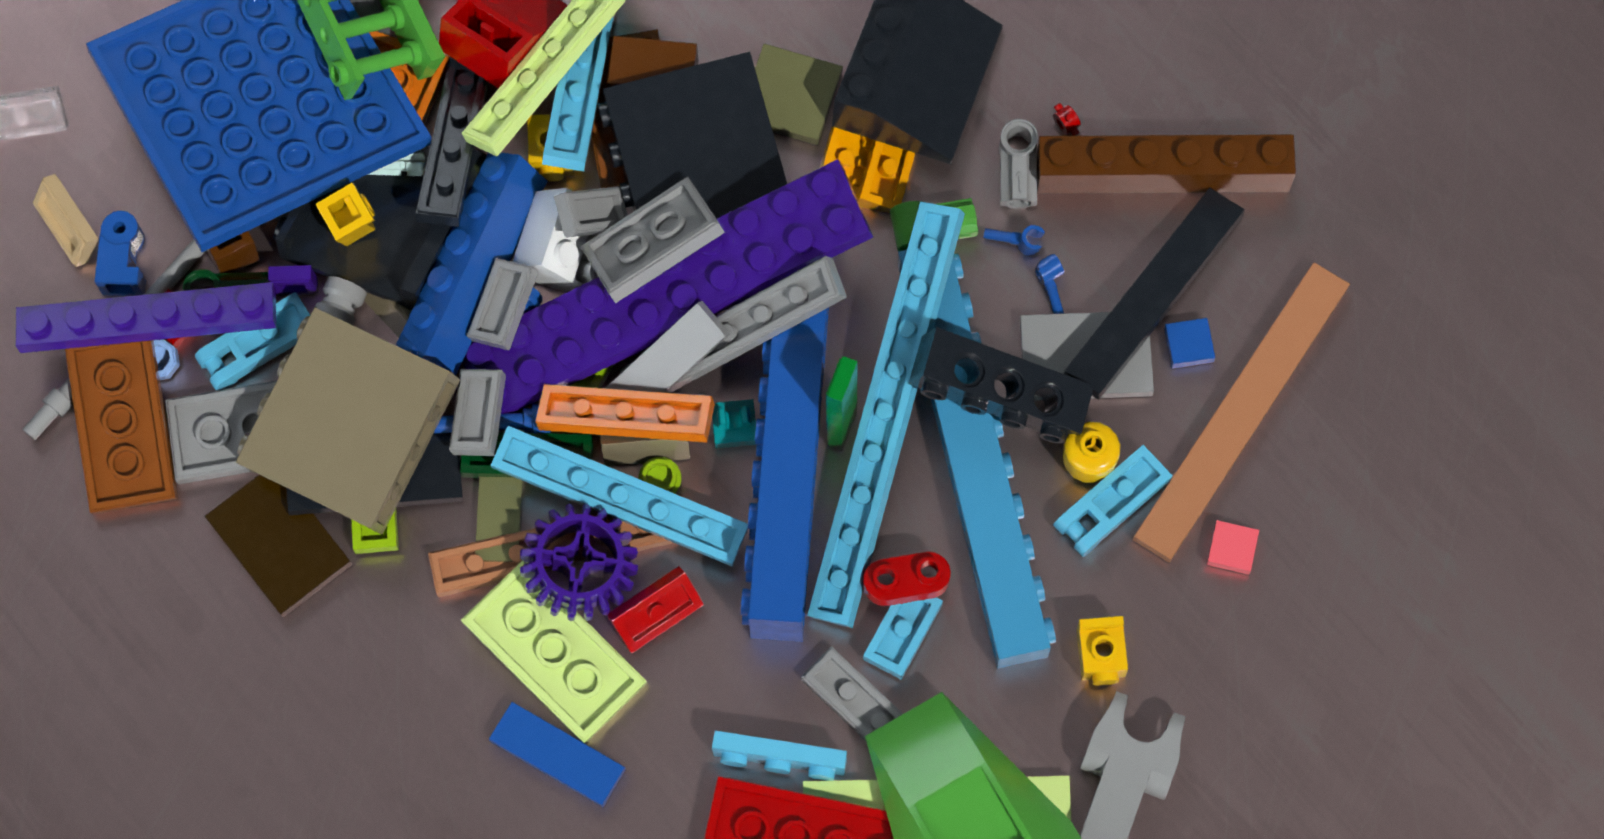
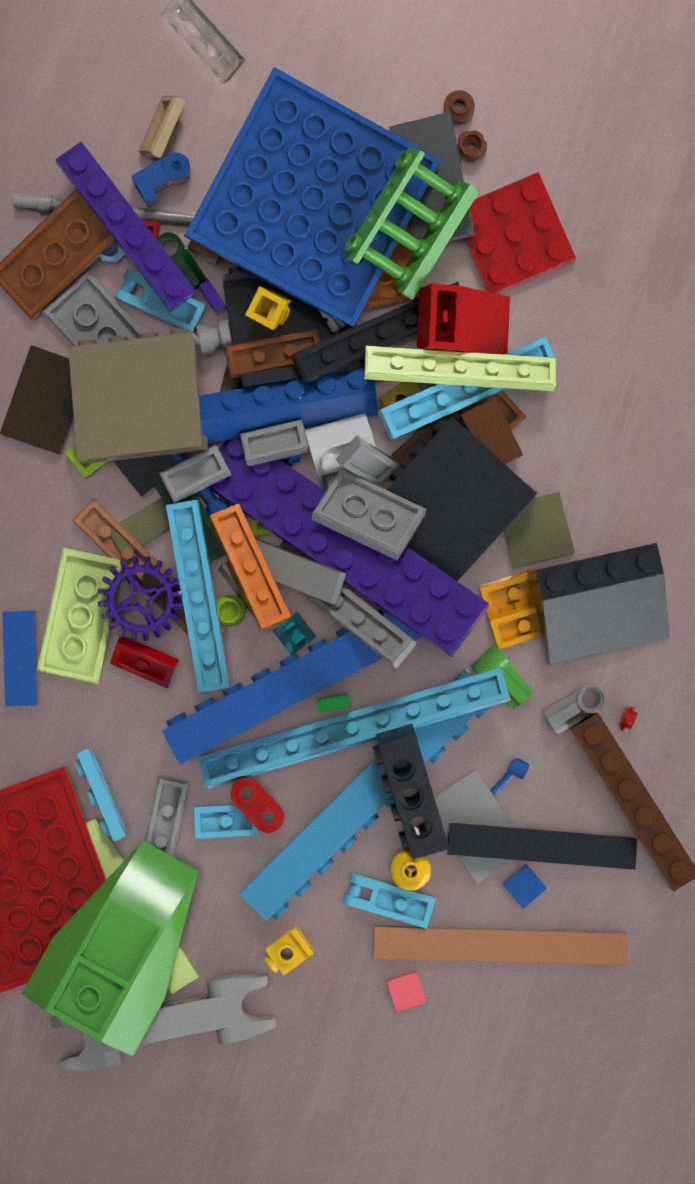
camera: 55 degrees right, 15 degrees up
blue hand [983,225,1045,256] -> none
none -> dark orange tile [224,329,320,379]

